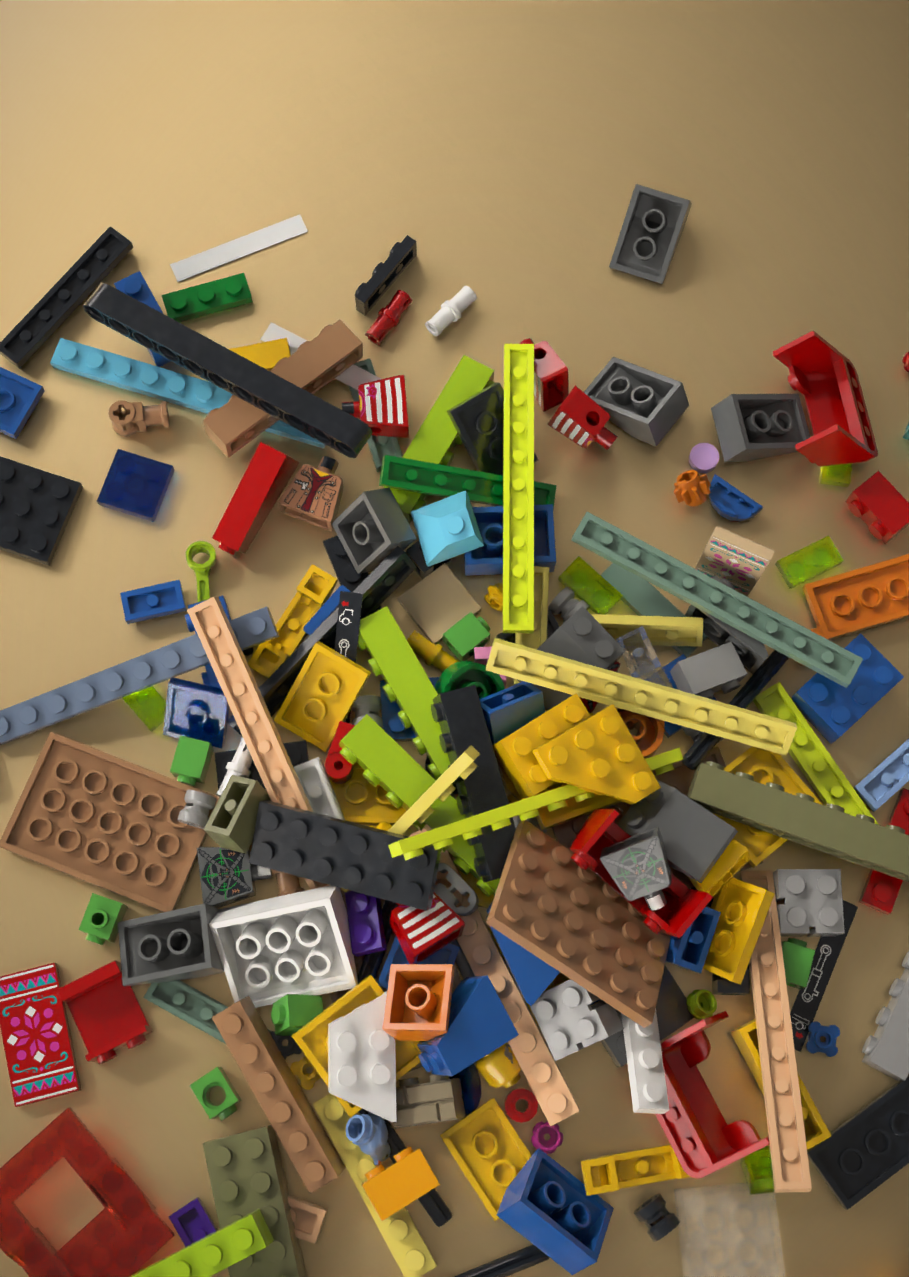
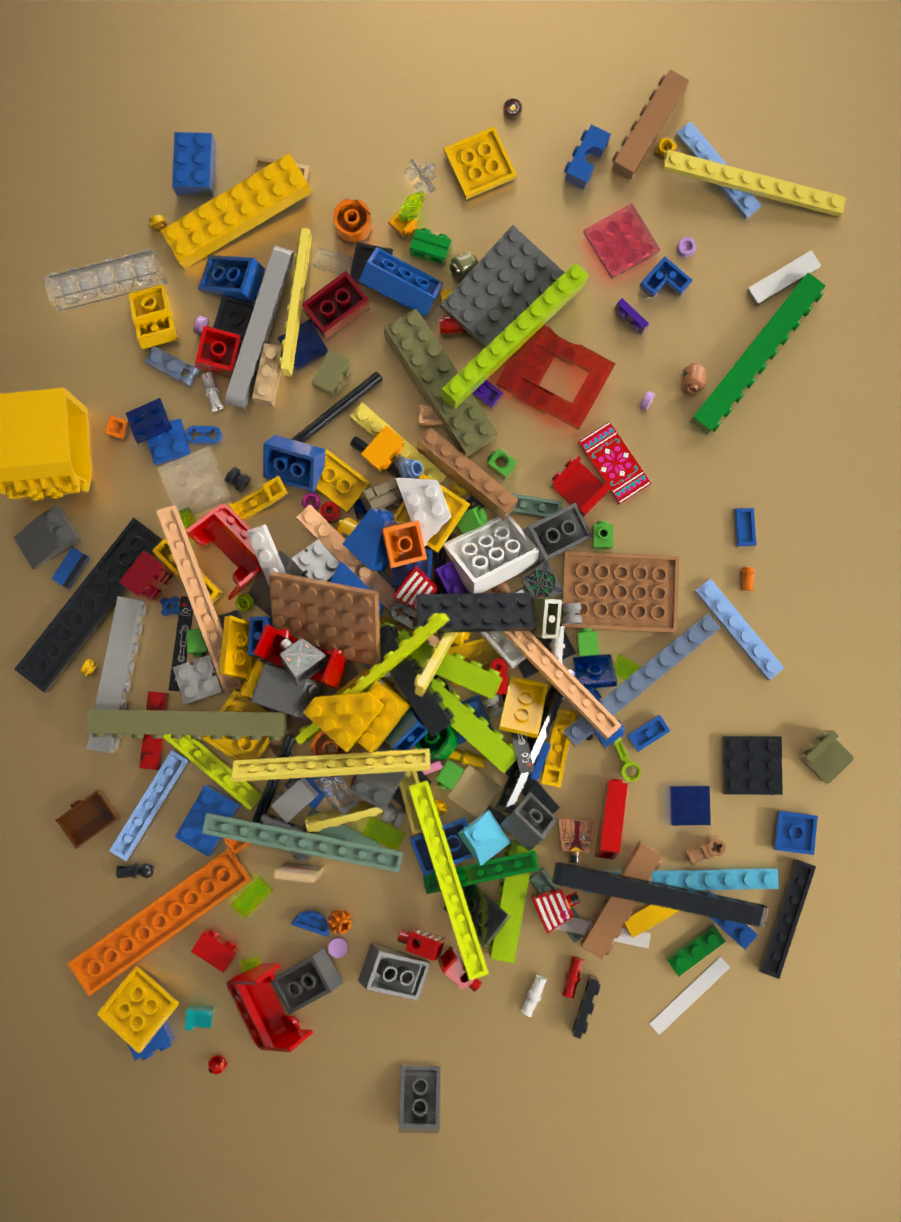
camera: 165 degrees right, 10 degrees up
none -> dark red brick [119,551,174,602]

